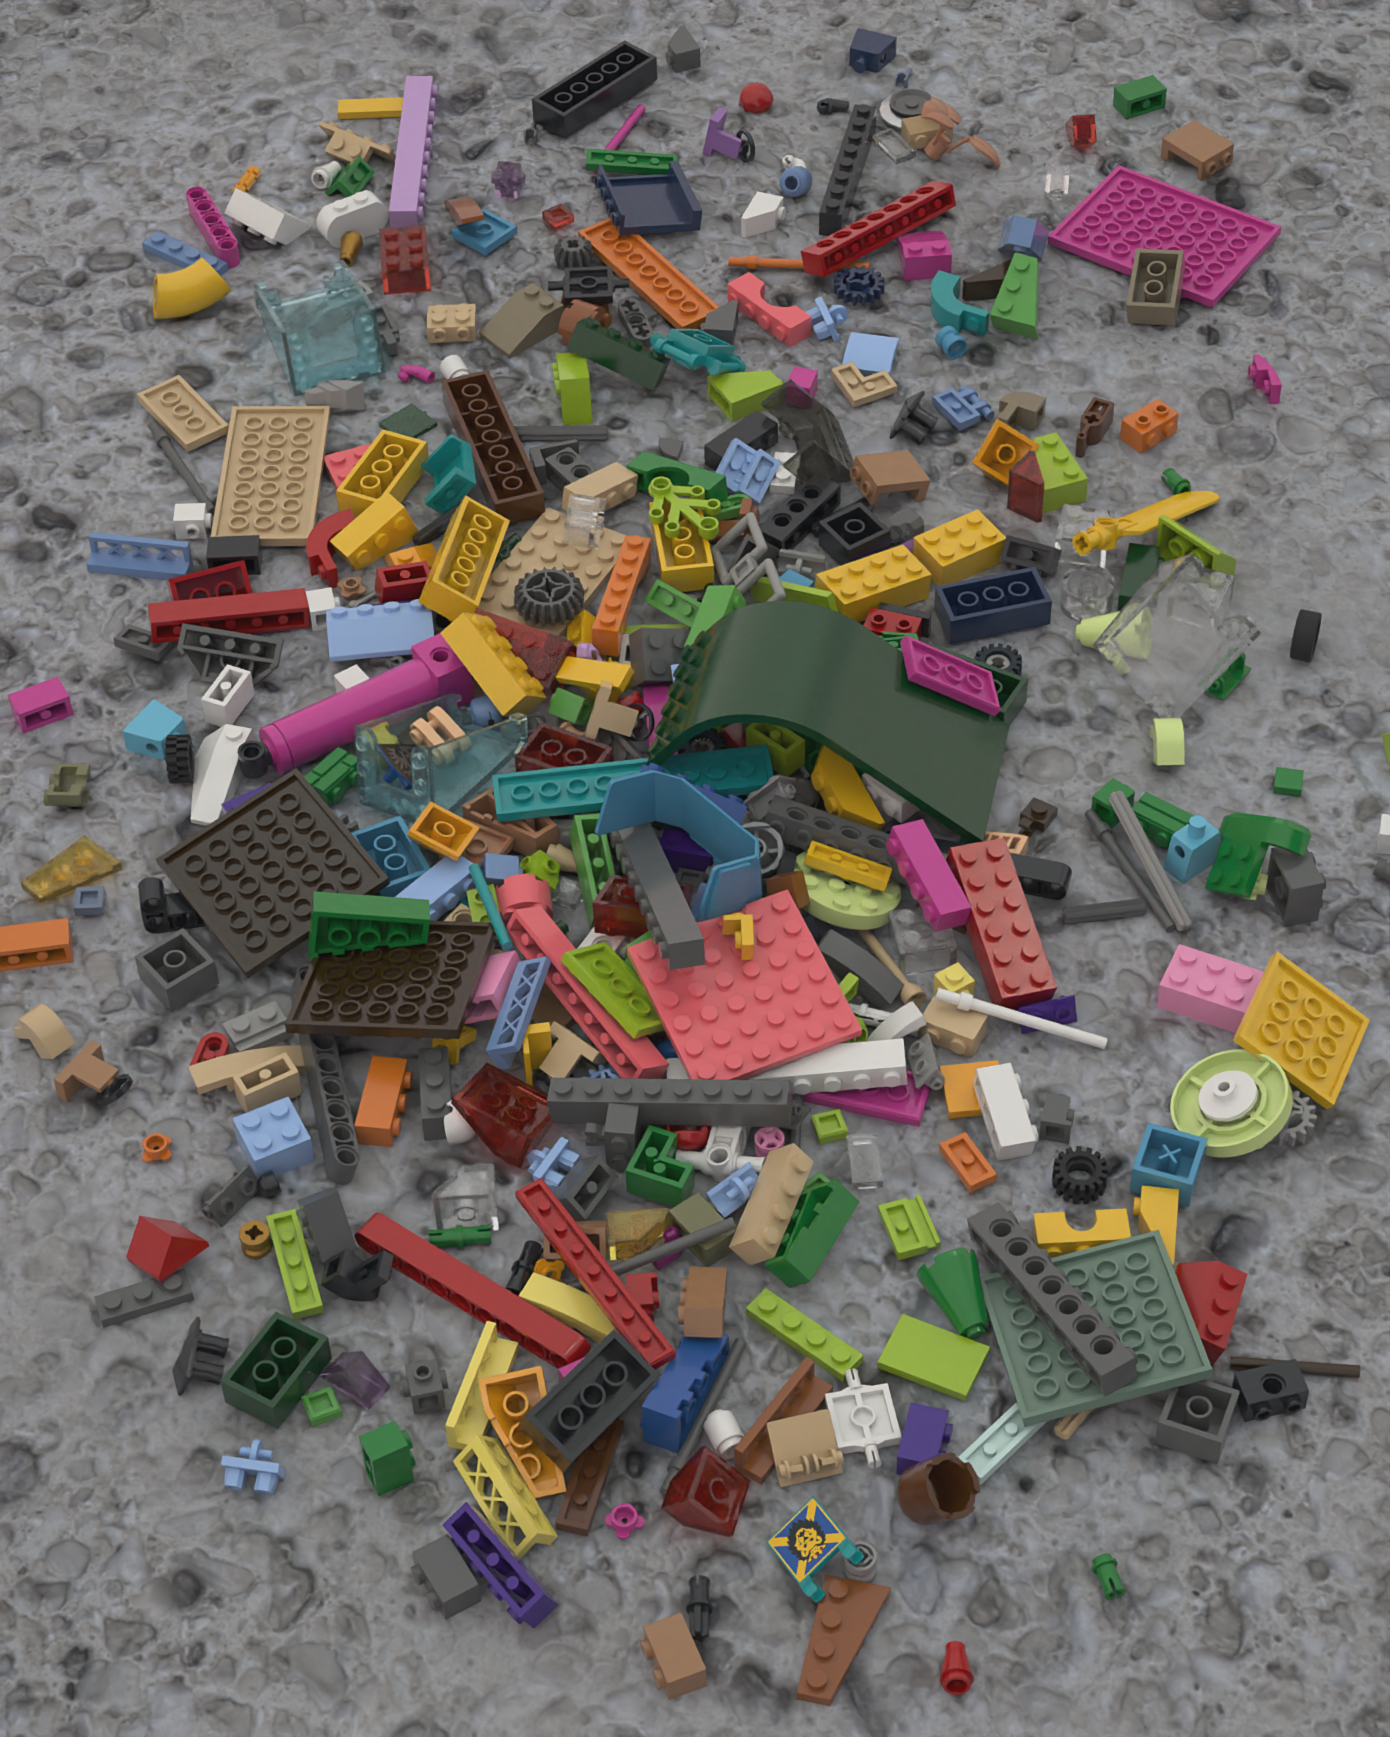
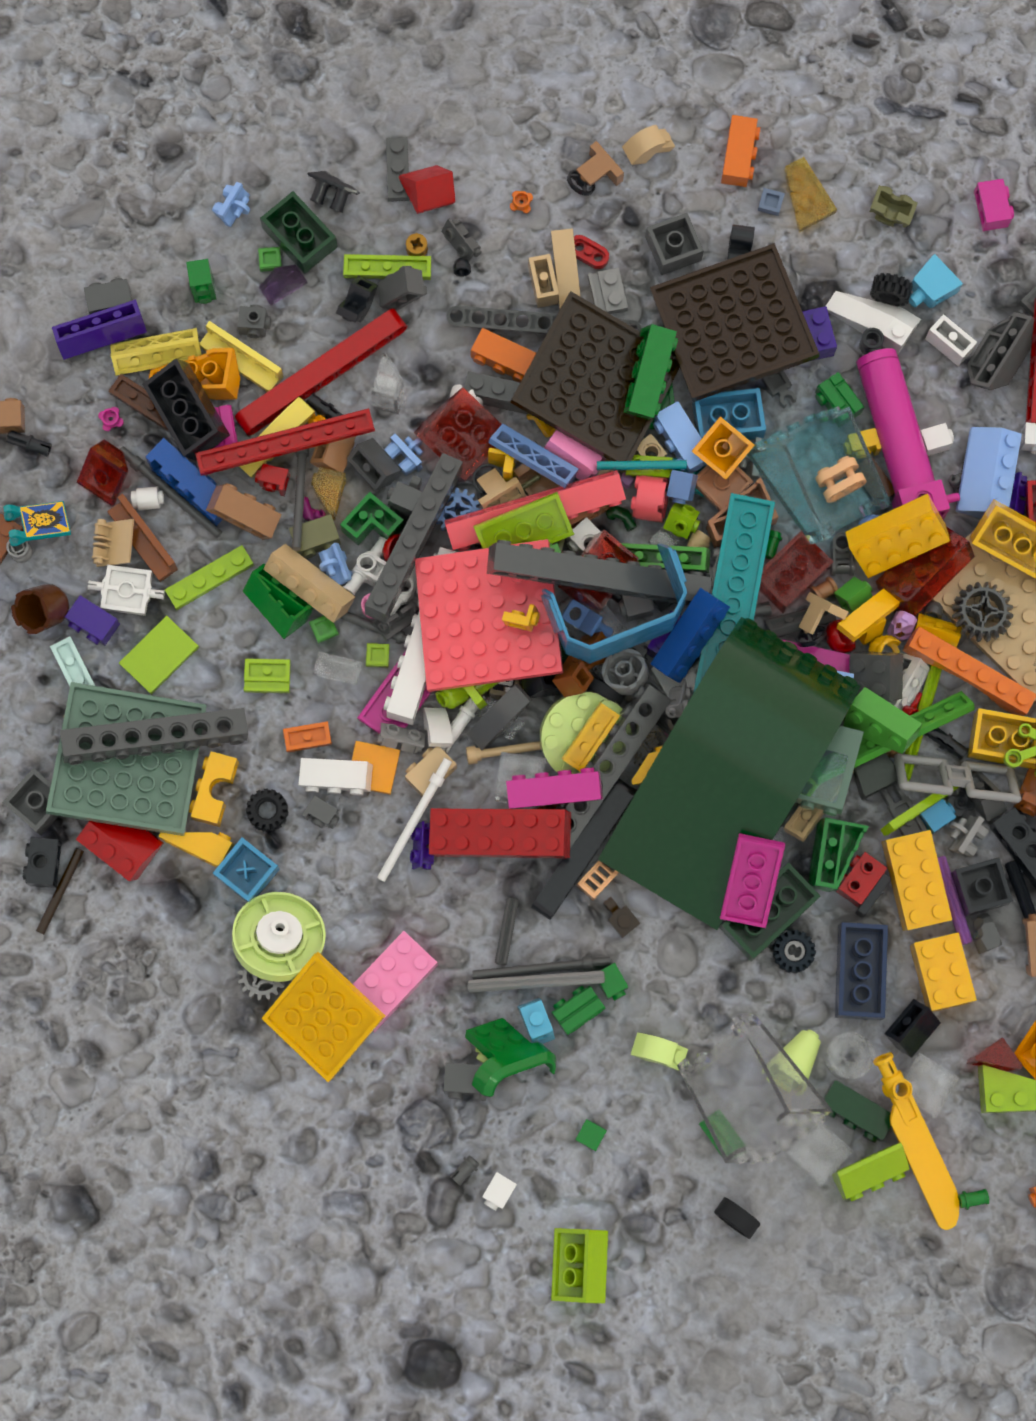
camera: 105 degrees right, 30 degrees up
light blue brick [232,1097,315,1179] -> none
shield [377,744,430,795] -> none
green pin [428,1224,492,1249] -> none
green cone [916,1248,989,1340] -> none
light yellow brick [933,962,975,998] -> none

